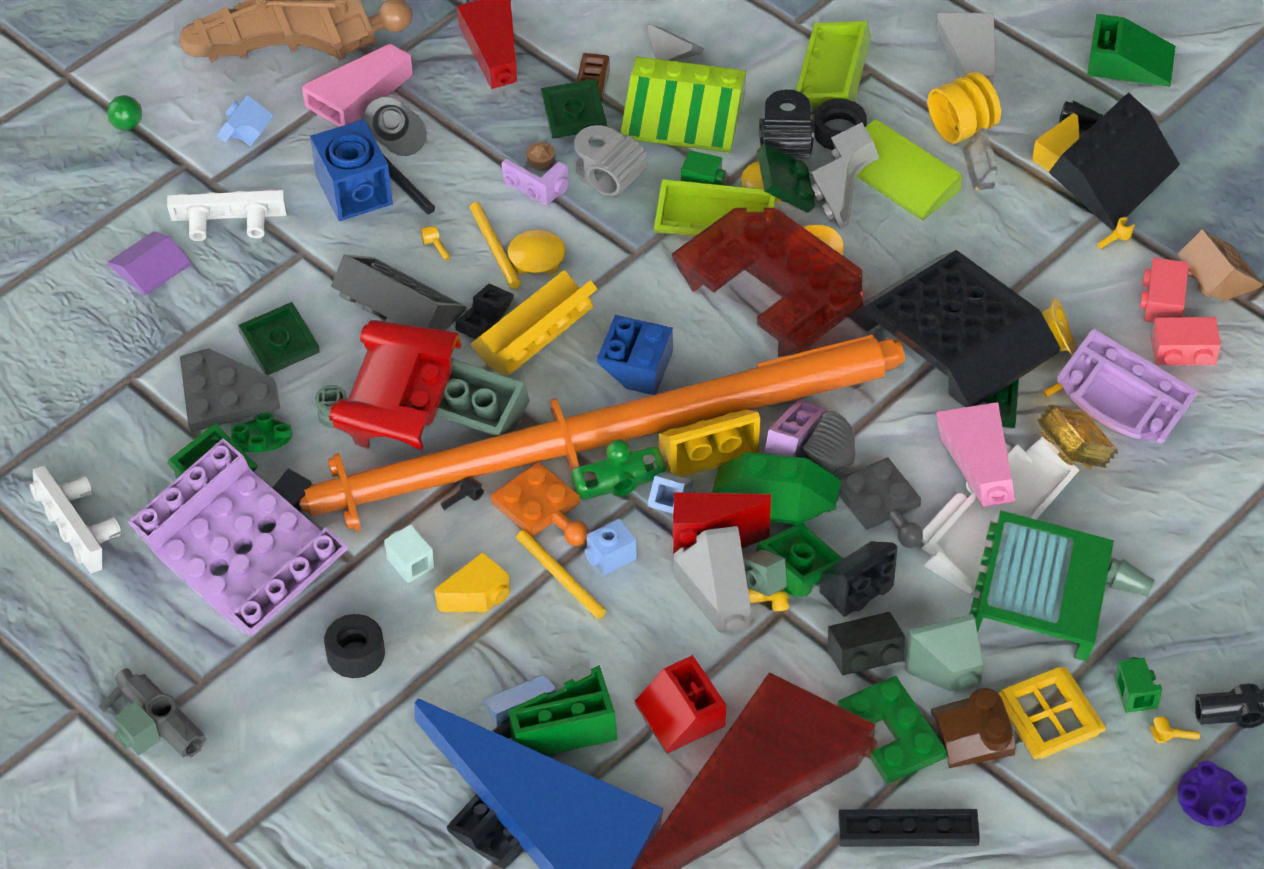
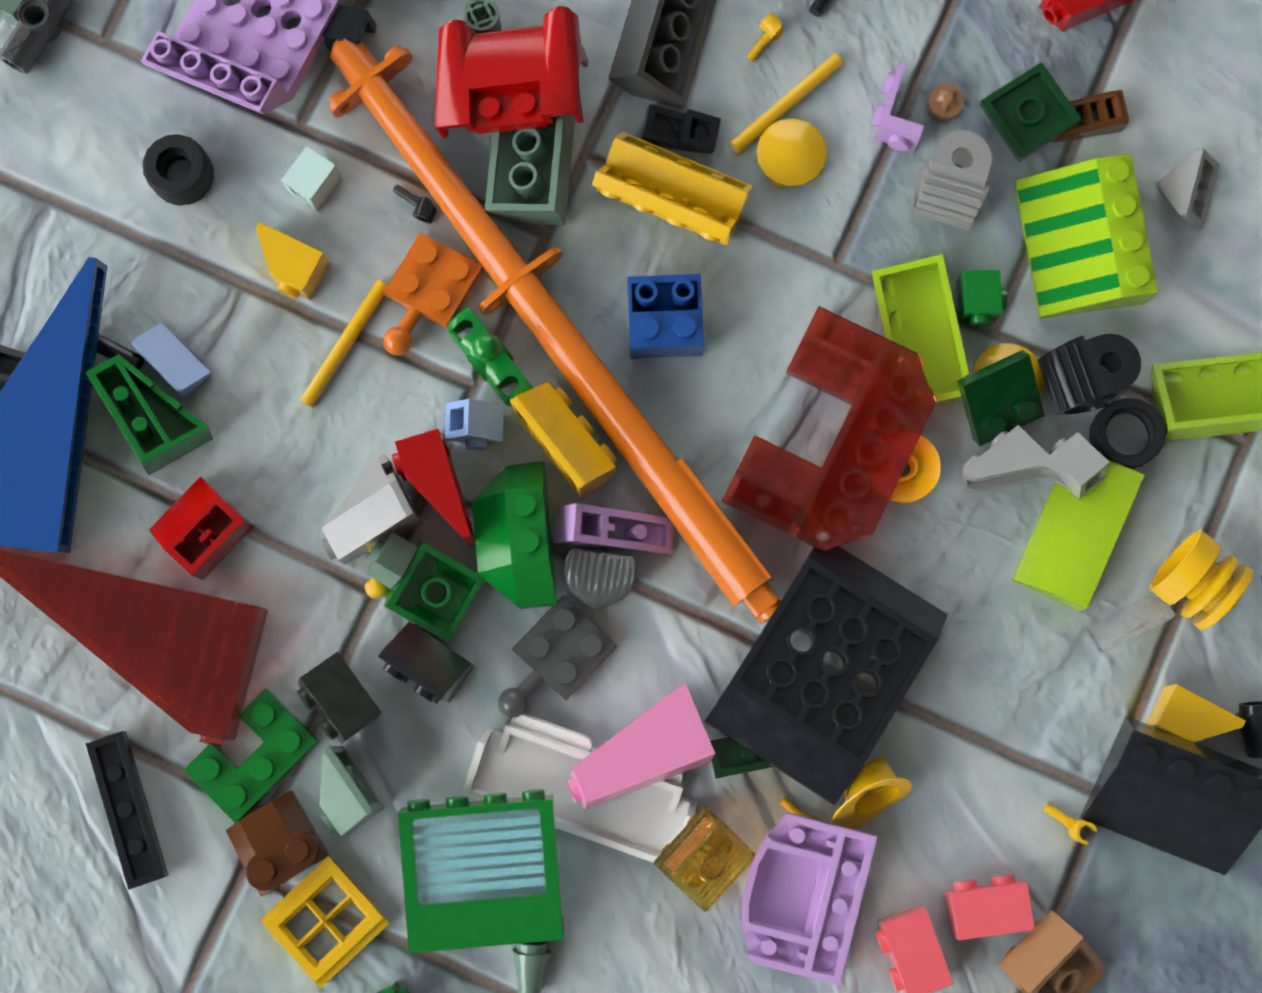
camera: 70 degrees right, 30 degrees up
light blue brick [585,518,637,575] -> none

